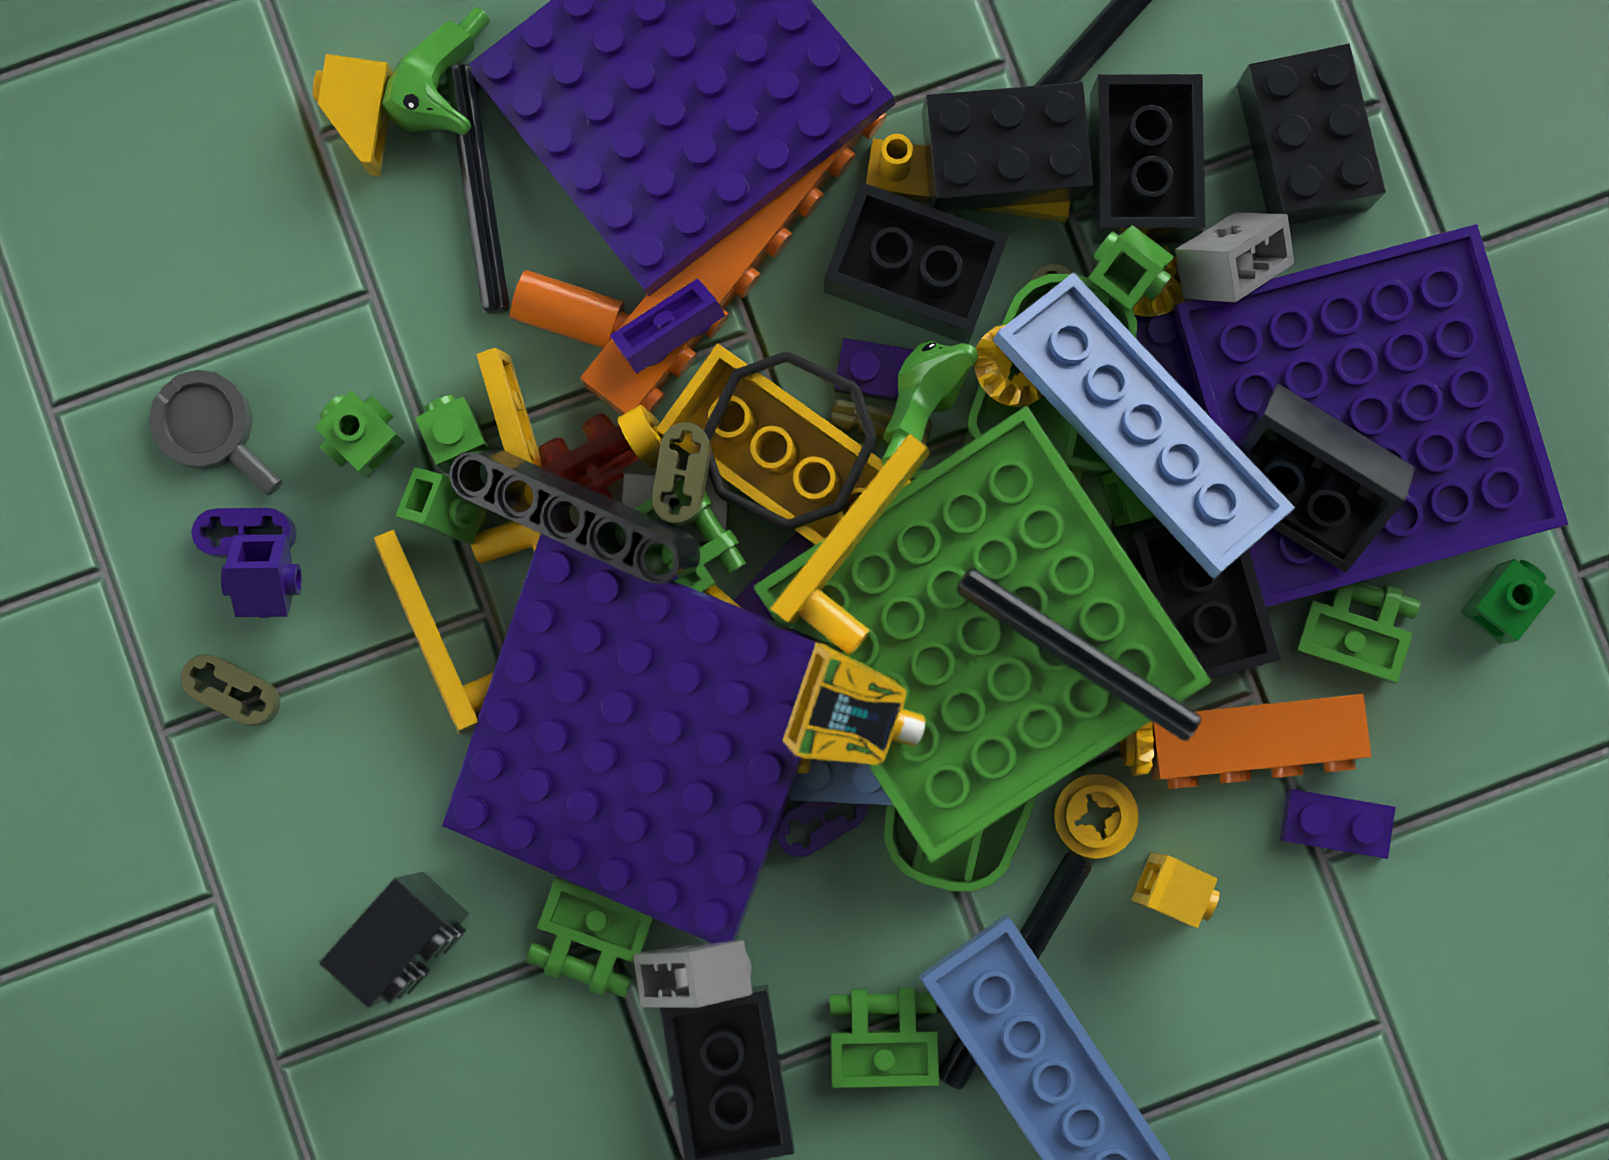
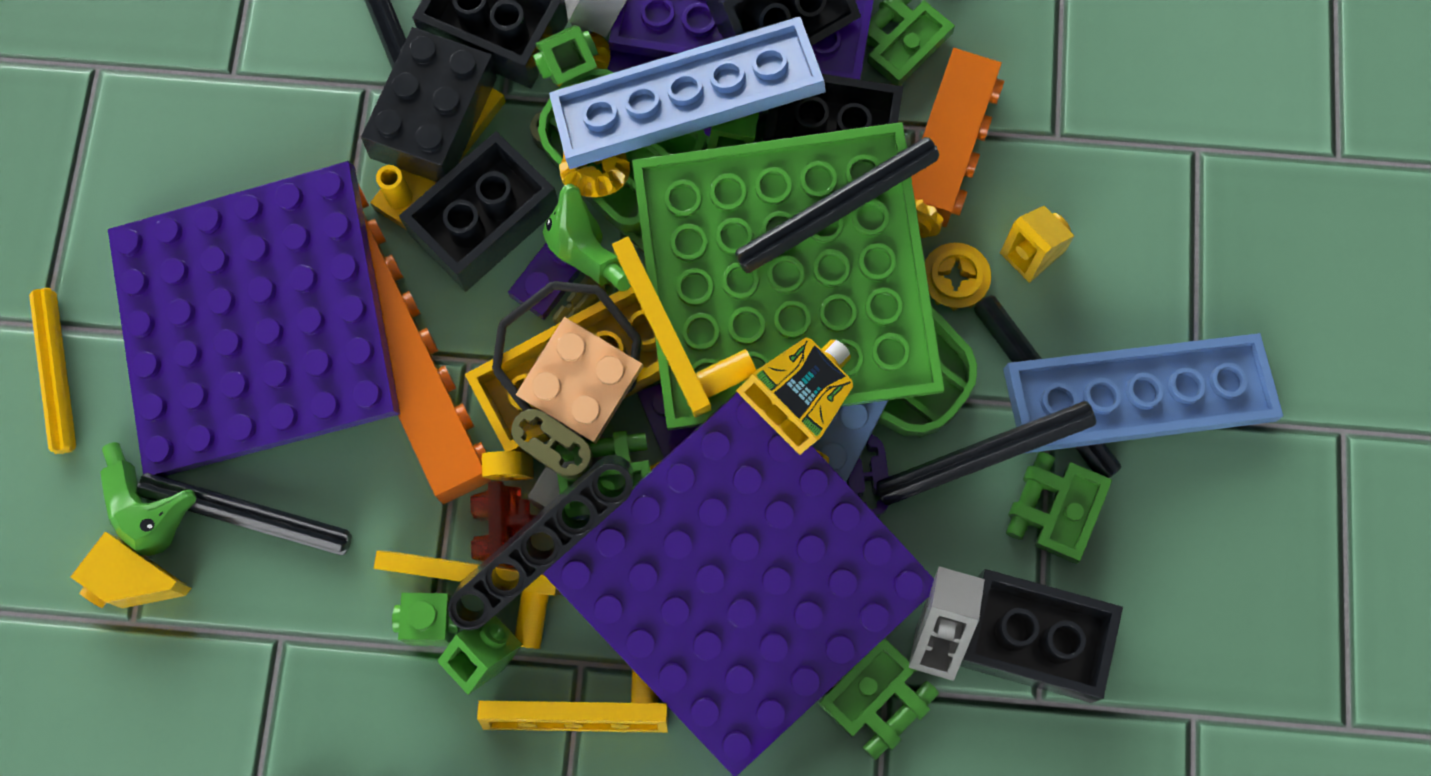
camera: 60 degrees left, 10 degrees down
bright green brick [314,390,405,478] -> none
orange brick [510,270,631,349] -> none
dark purple plate [610,278,725,374] -> none
dark purple plate [1279,789,1396,859] -> none
none -> light nougat plate [515,317,644,444]
none -> black axle [876,401,1096,505]

